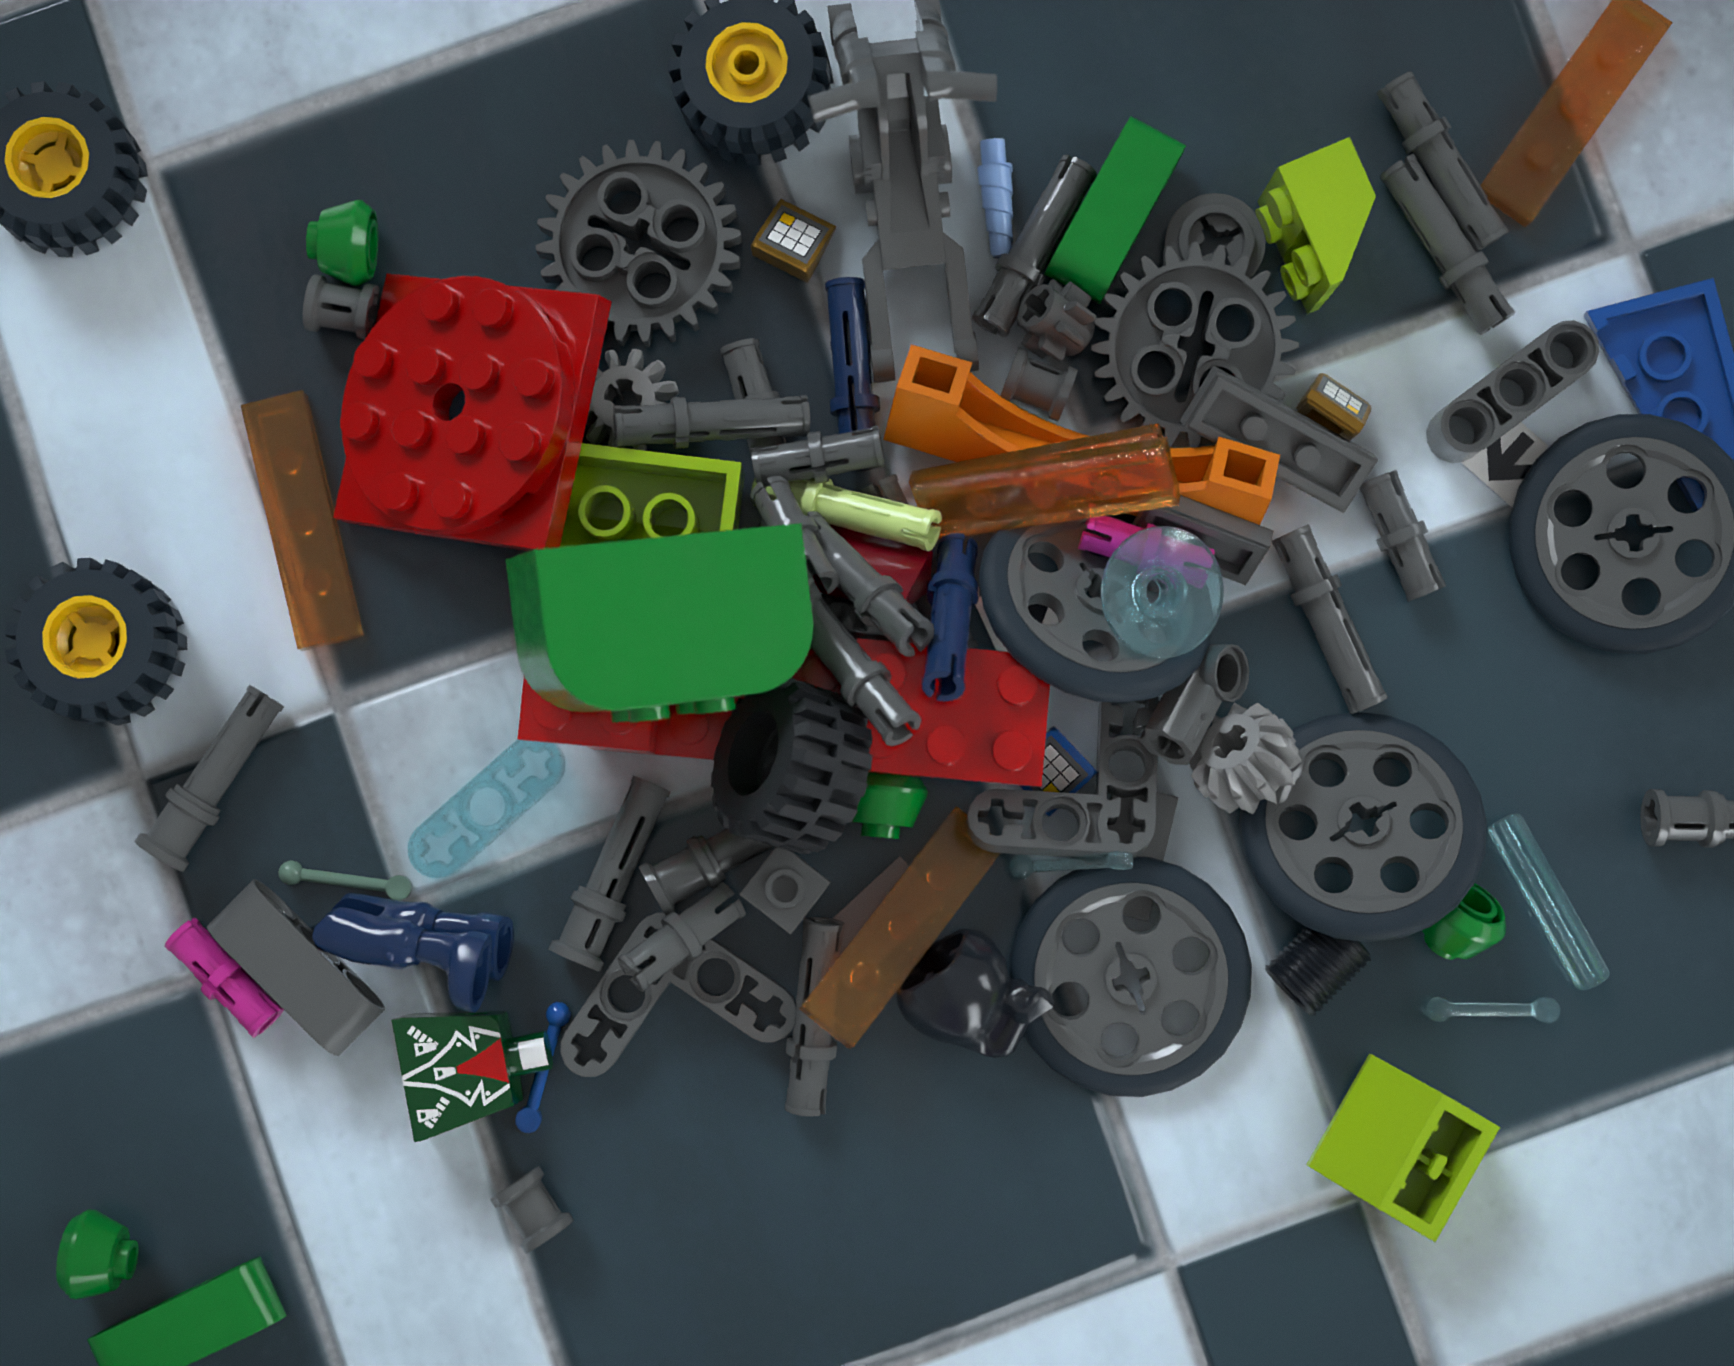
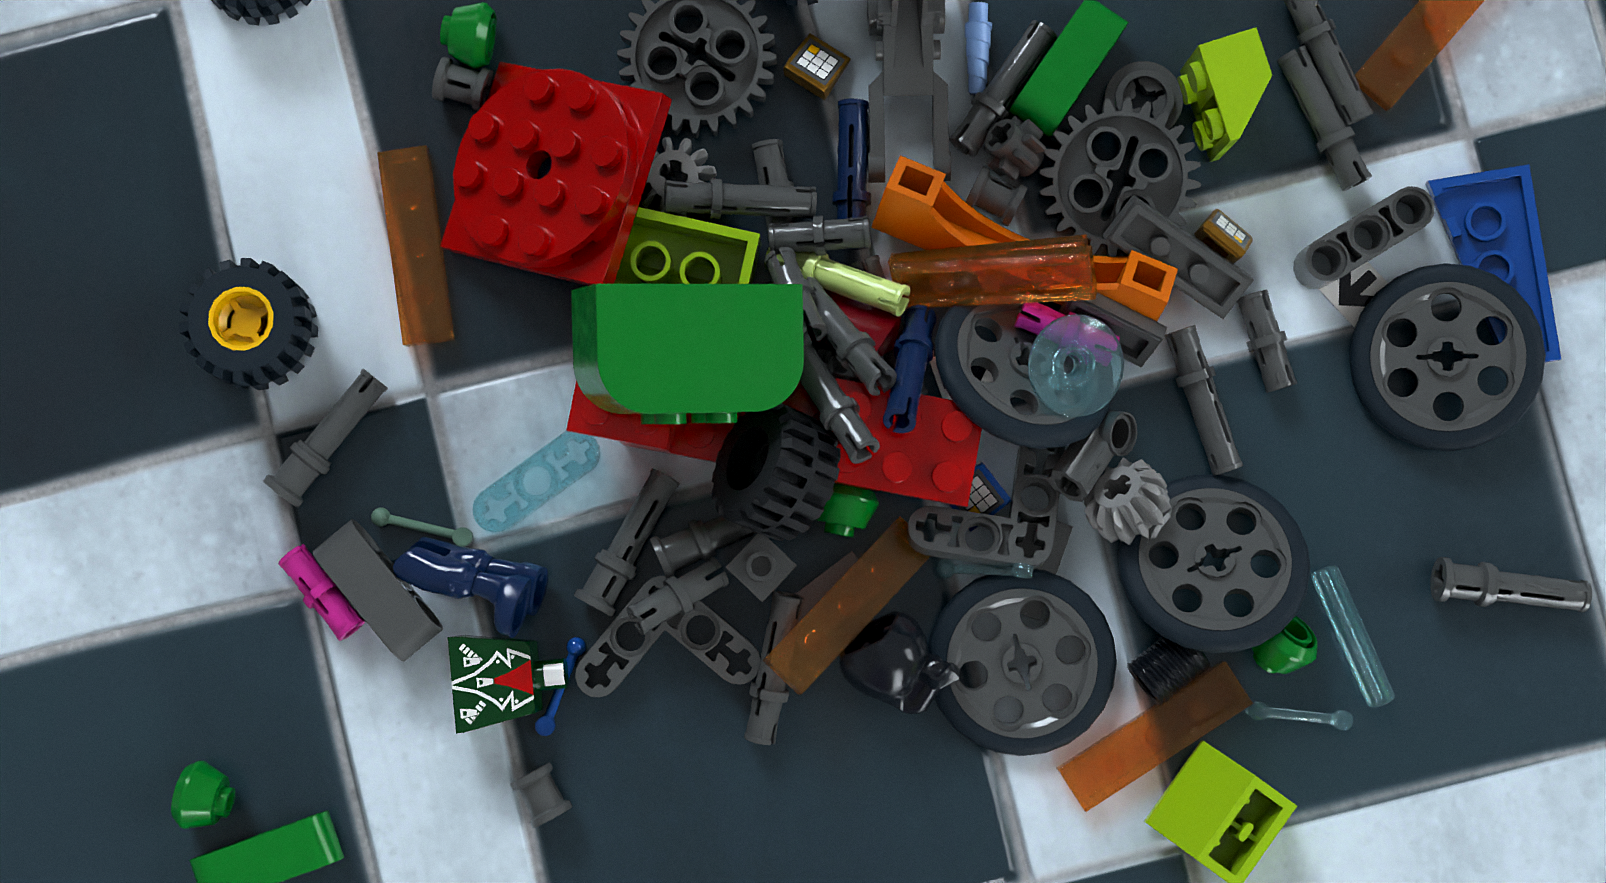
camera: 10 degrees right, 0 degrees up
none -> clear orange tile [1056,661,1253,812]

